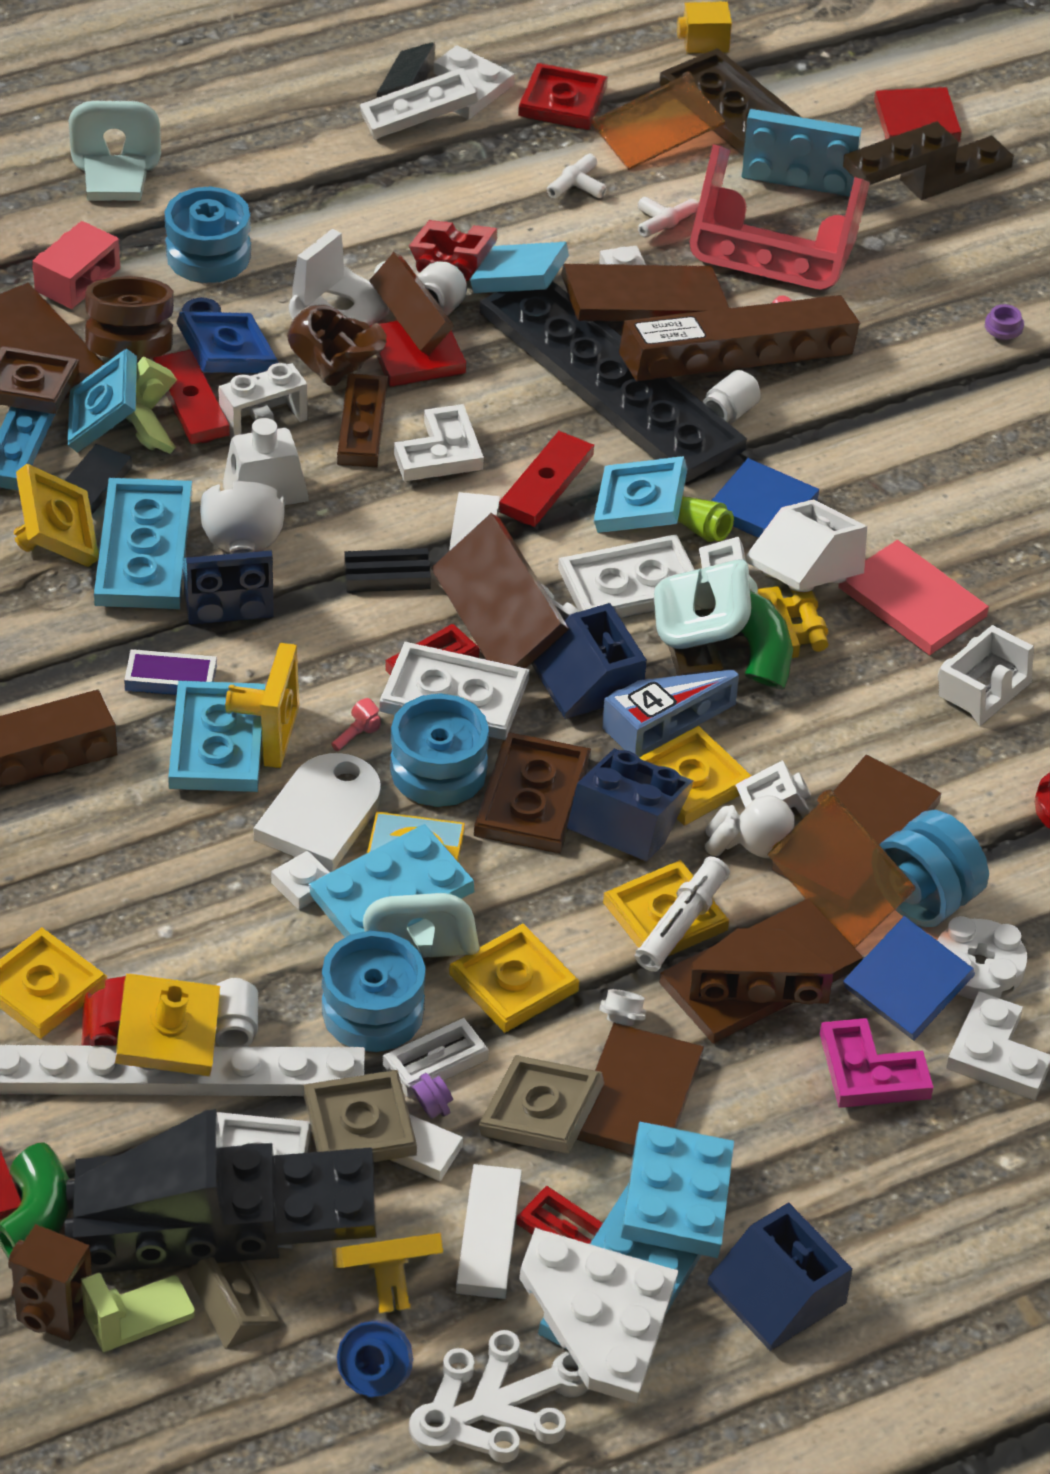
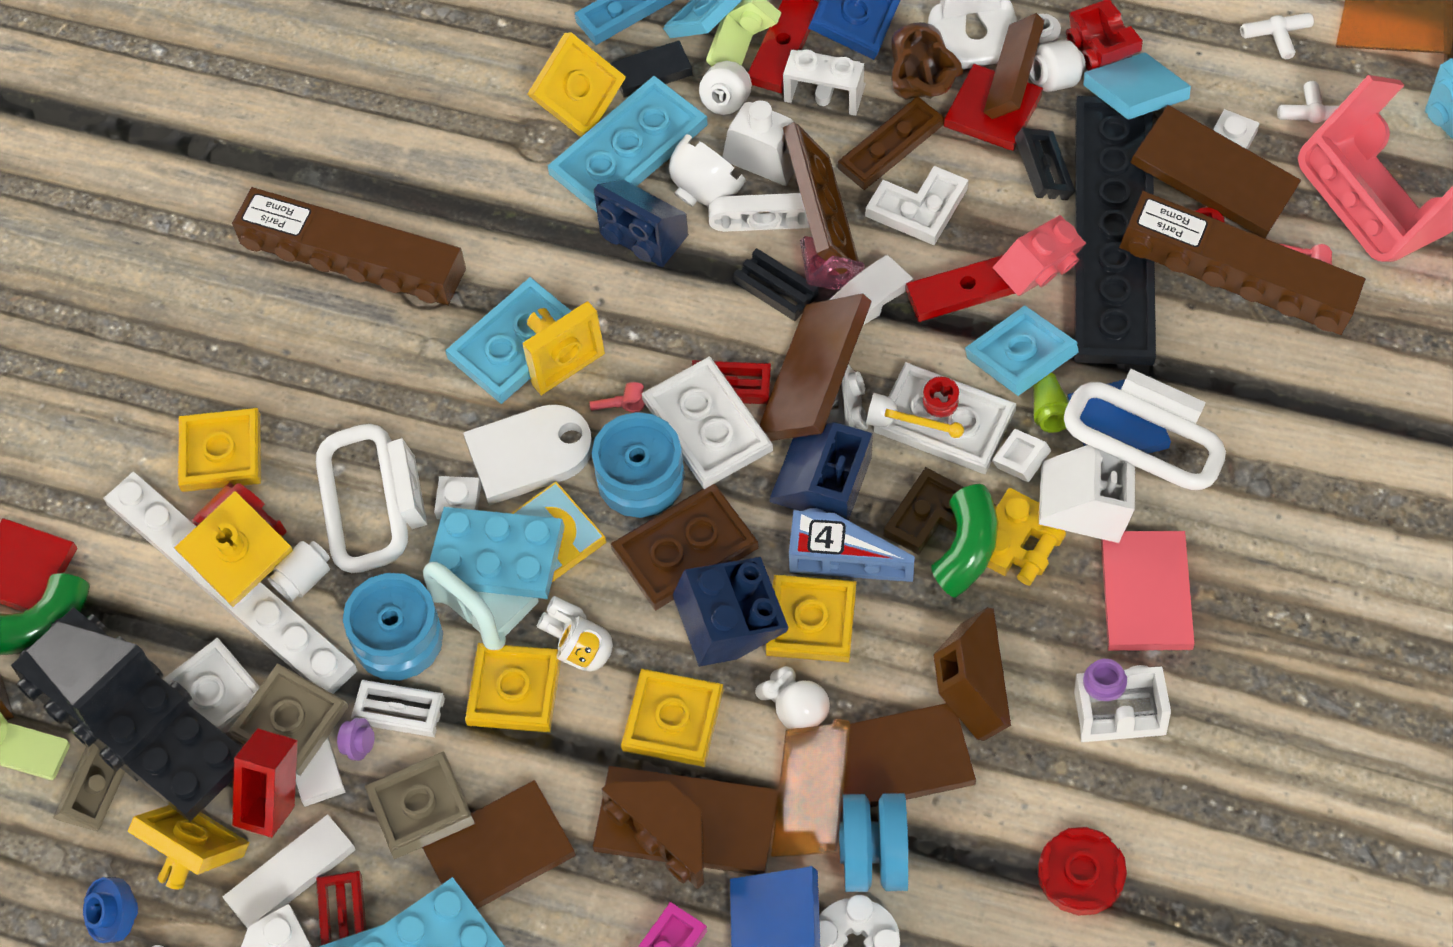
camera: 50 degrees right, 15 degrees up
tile [124,649,217,695] -> none
white plate [599,989,646,1026] -> none
white pin [634,856,730,972] -> none
light aqua piece [654,559,758,649] -> none
white brick [703,370,761,424] -> none
white bracket [736,761,811,818] -> none
none -> red brick [232,728,298,838]
none -> white bar [316,424,427,573]
none -> white piece [537,596,613,672]
none -> white head [699,61,752,115]
none -> white beam [708,193,809,232]
none -> reddish brown tile [783,122,862,282]
none -> clear pink bracket [800,236,865,291]
none -> hinge [866,393,964,438]
none -> red bush [923,376,959,418]
none -> reddish brown slope [933,607,1011,741]
none -> coral brick [993,215,1086,296]
none -> black tile [1015,128,1075,200]
none -> white bar [1064,369,1226,490]
none -> medium lavender plate [1083,659,1127,701]

